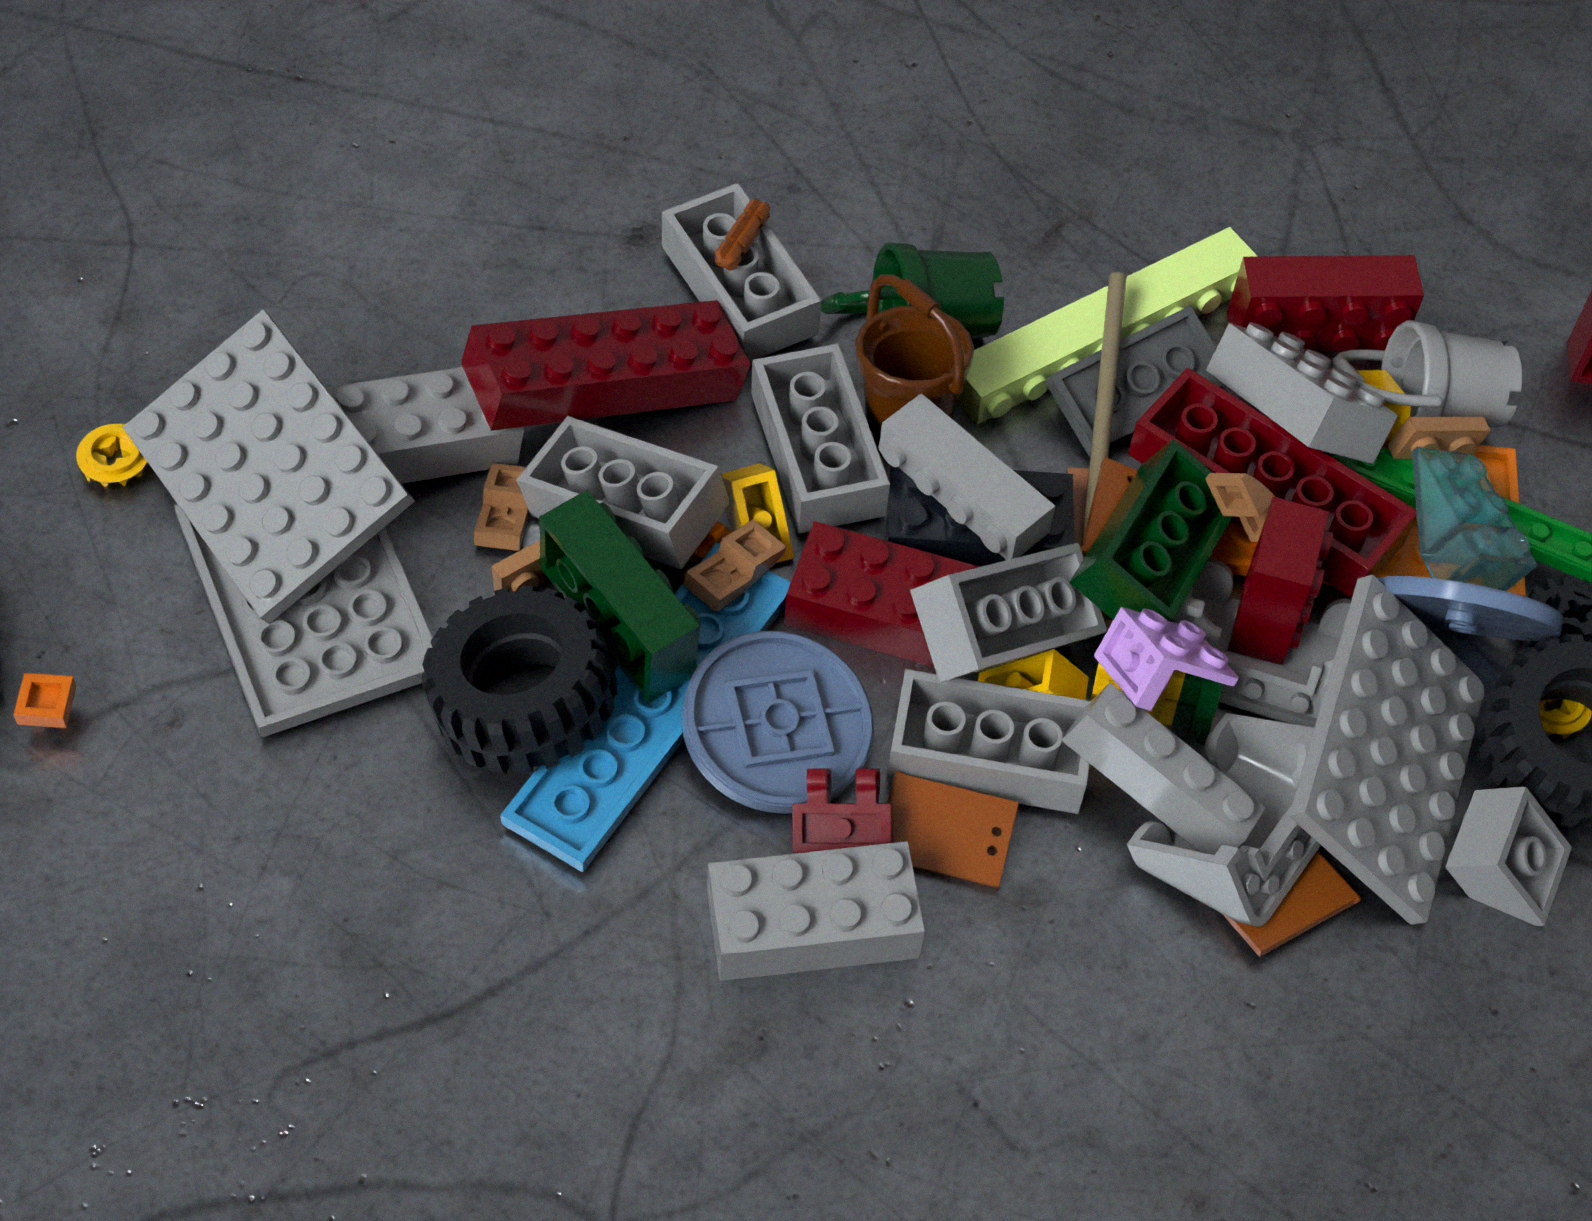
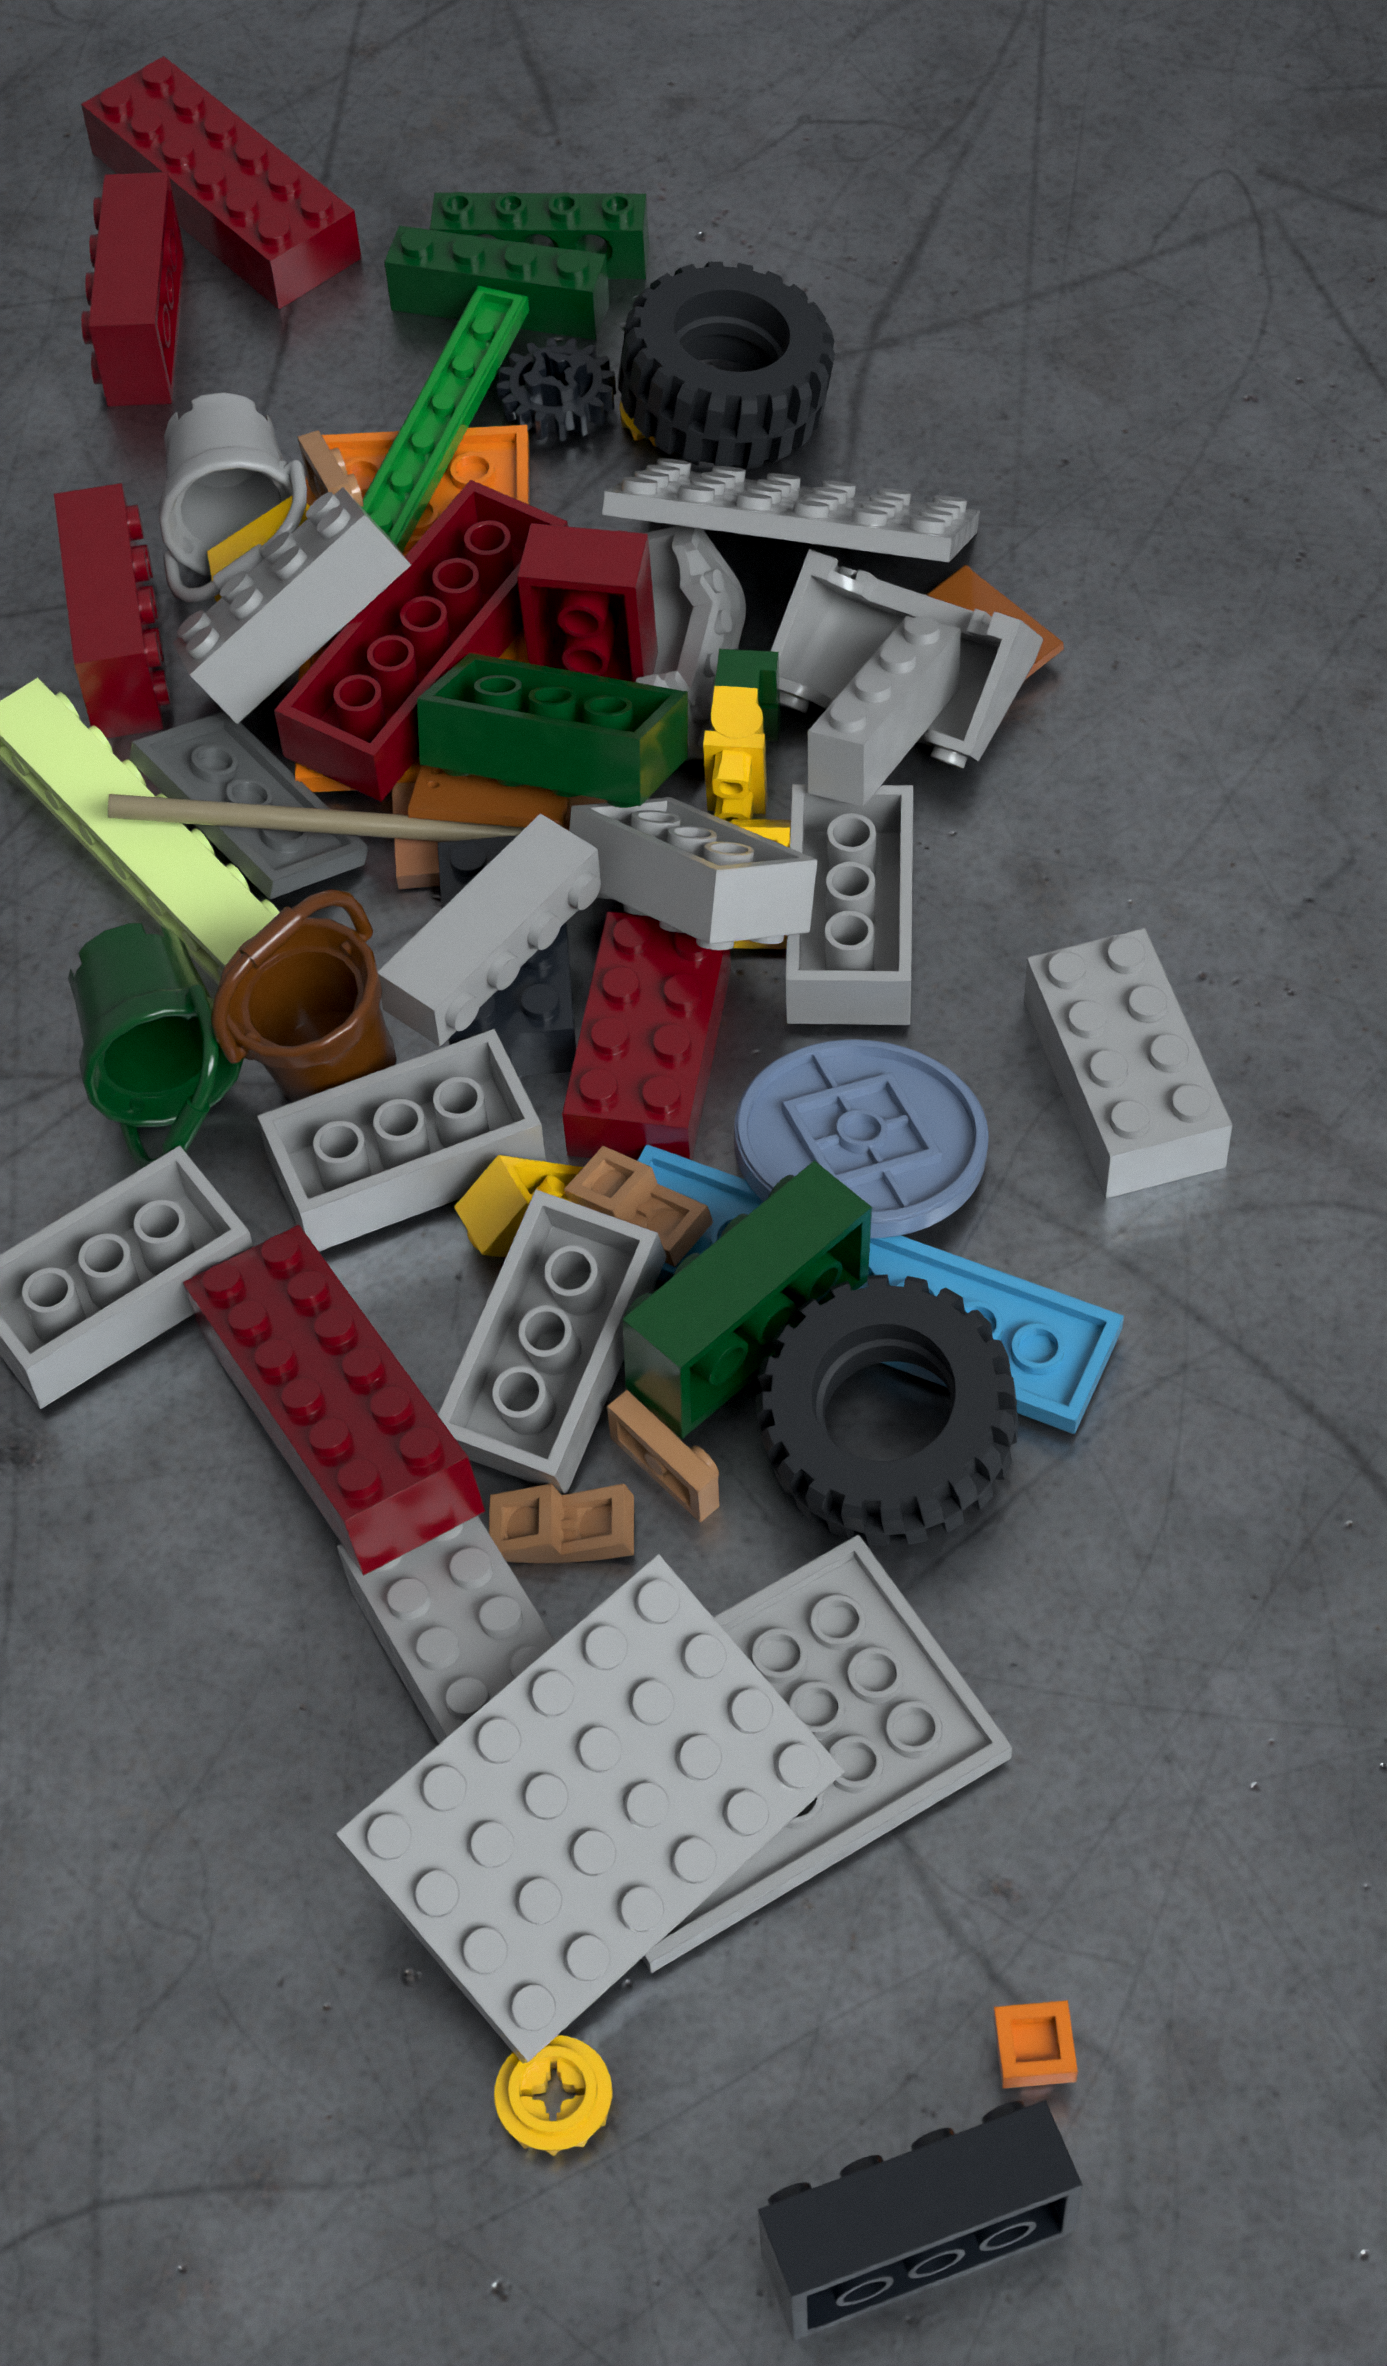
camera: 90 degrees left, 0 degrees up
dark orange axle [715,198,770,271] -> none
dark red plate [792,768,893,853] -> none
dark orange container [887,771,1019,889] -> none
lavender bracket [1094,607,1239,711] -> none
medium nougat slope [1205,473,1275,542] -> none
sand blue plate [1377,576,1564,641] -> none
clear light blue slope [1412,447,1537,591] -> none
light grey slope [1445,787,1572,926] -> none

